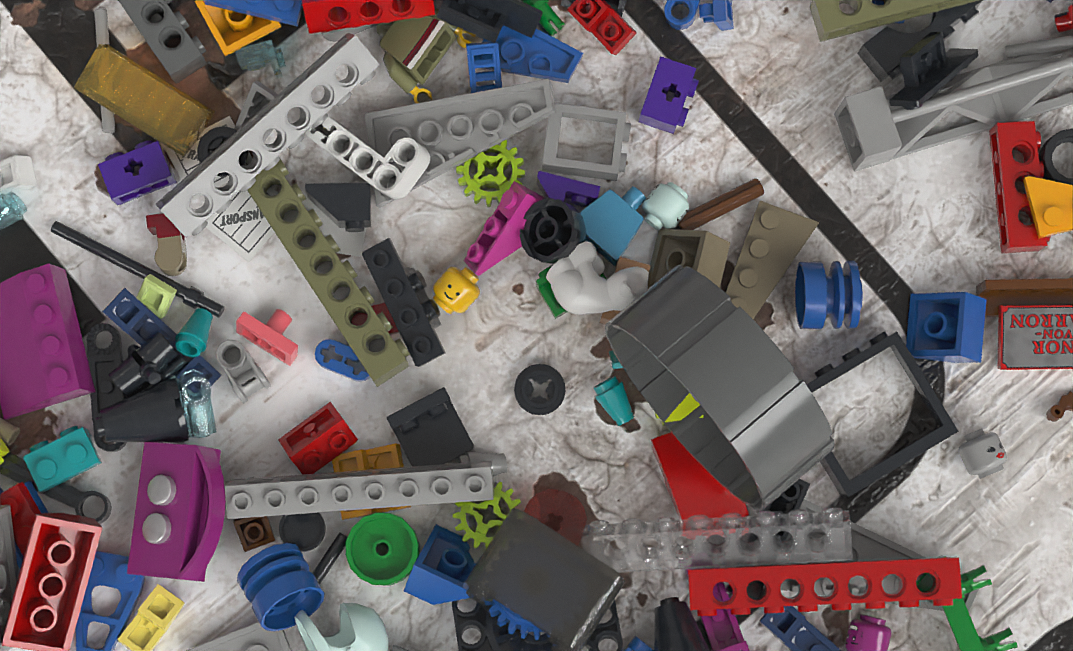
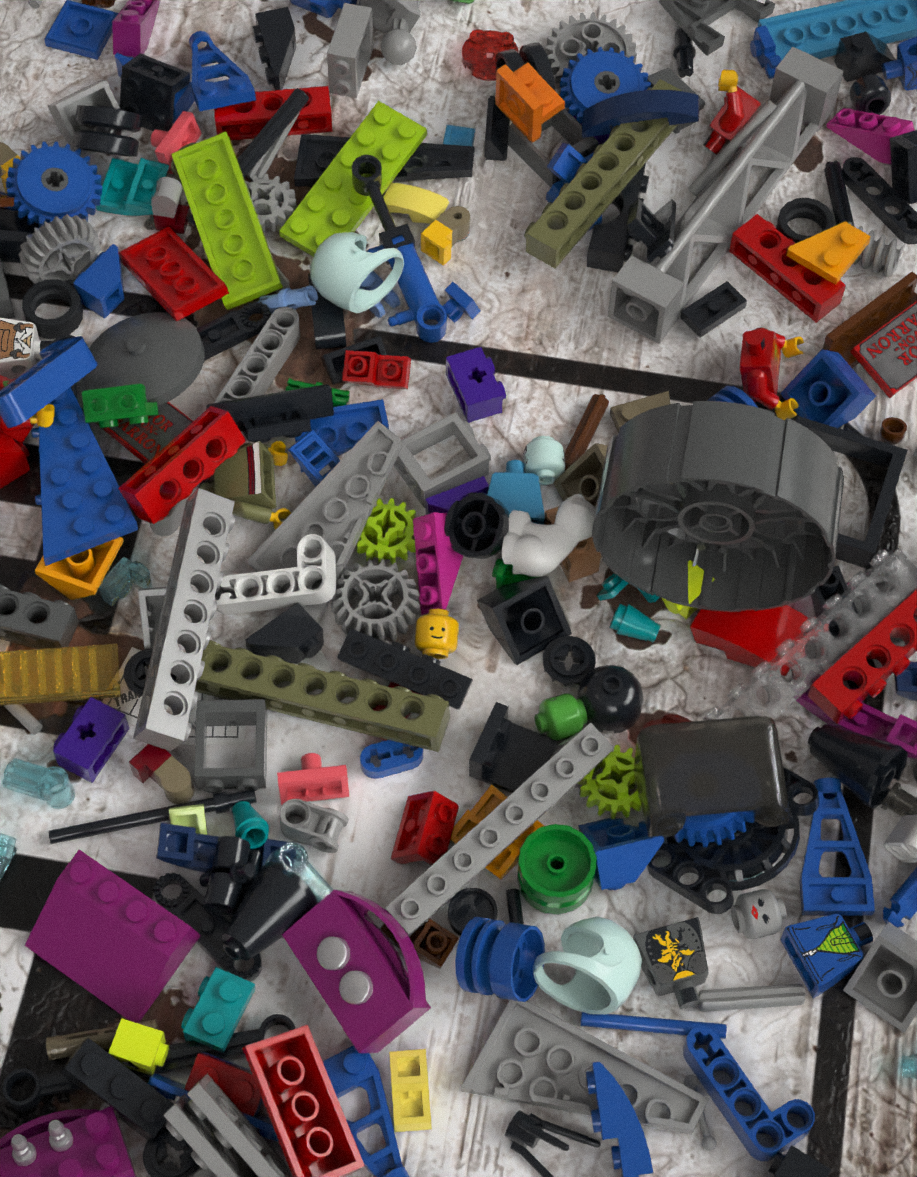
camera: 35 degrees left, 20 degrees down
none -> clear light blue piece [2,758,75,809]
none -> dark grey window [194,699,267,793]
none -> light grey gear [331,559,420,642]
none -> black slope [477,576,572,665]
none -> bright green head [534,693,587,741]
none -> black cylinder [576,665,644,733]
none -> black plate [680,281,747,338]
none -> red torso [740,327,804,421]
none -> reddish brown hinge [880,417,907,445]

